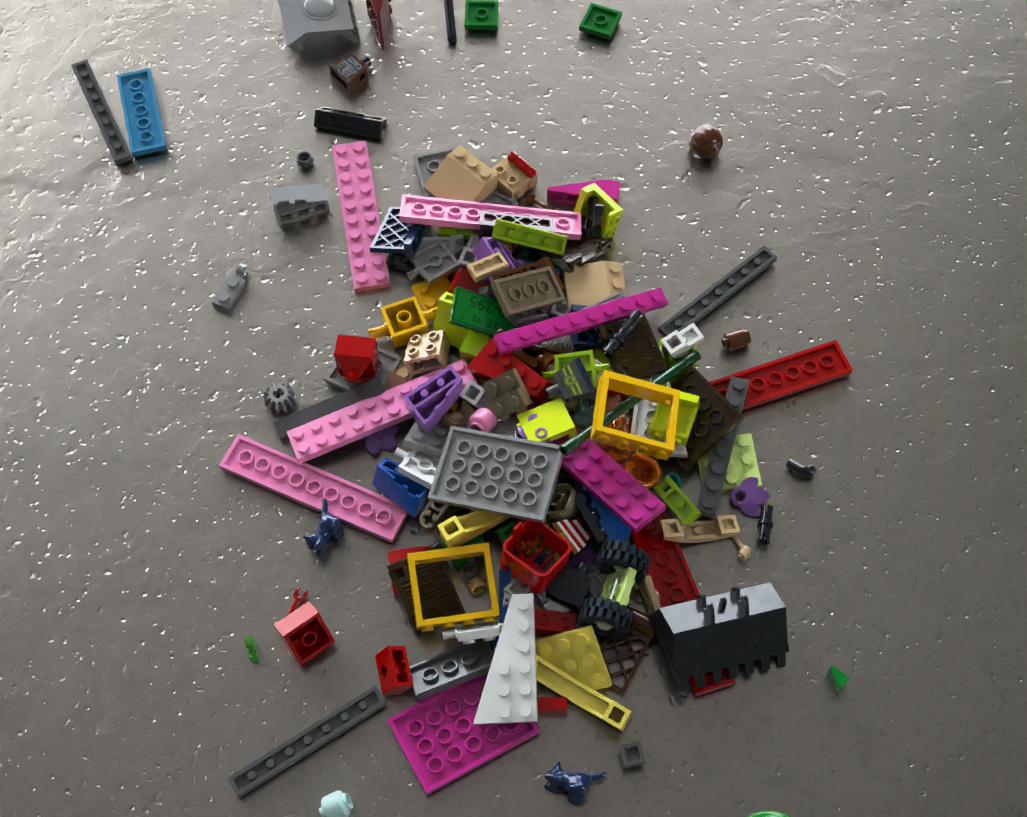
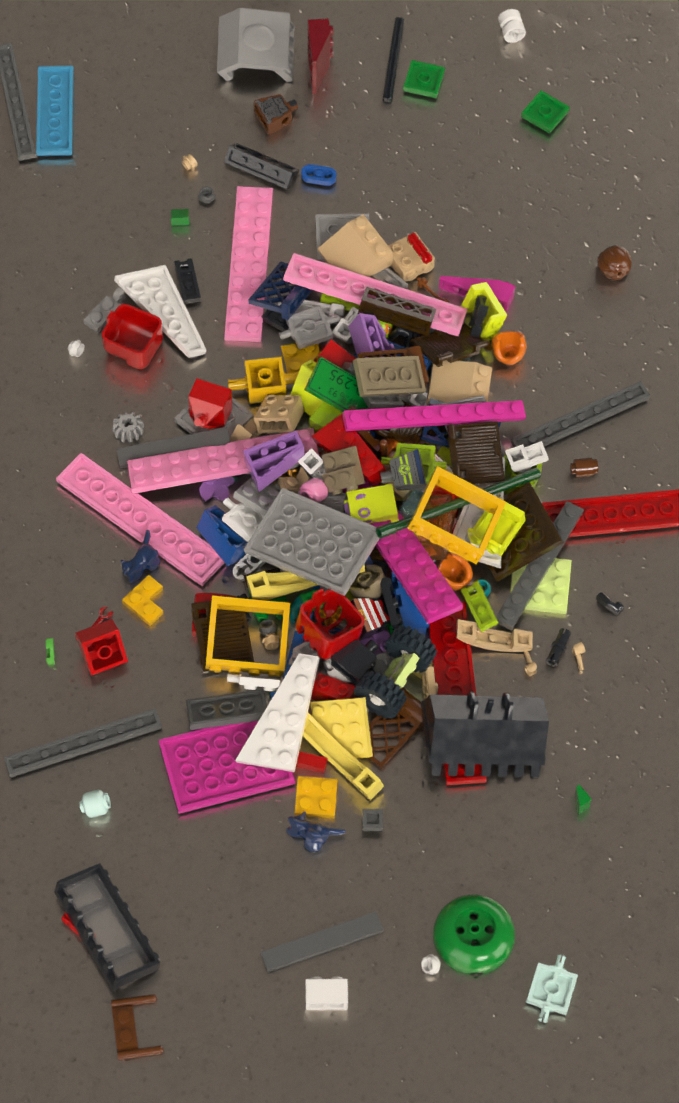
camera: 10 degrees right, 0 degrees up
light grey wedge [268,184,330,226] -> none
red brick [375,646,413,695] -> none
tan plate [467,251,509,282] -> none
lime plate [492,218,568,255] -> none
black pin [602,309,643,358] -> none
medium lavender plate [730,477,770,517] -> none
none -> white plate [68,339,85,357]
none -> red piece [102,304,163,369]
none -> white wing [114,265,206,358]
none -> yellow plate [122,575,163,626]
none -> green slope [171,209,189,226]
none -> black plate [174,258,201,304]
none -> tan plate [182,154,198,171]
none -> teal arm [290,597,302,623]
none -> yellow plate [295,776,338,819]
none -> blue plate [301,164,337,186]
none -> orange piece [492,331,526,365]
none -> tan hand [572,642,585,671]

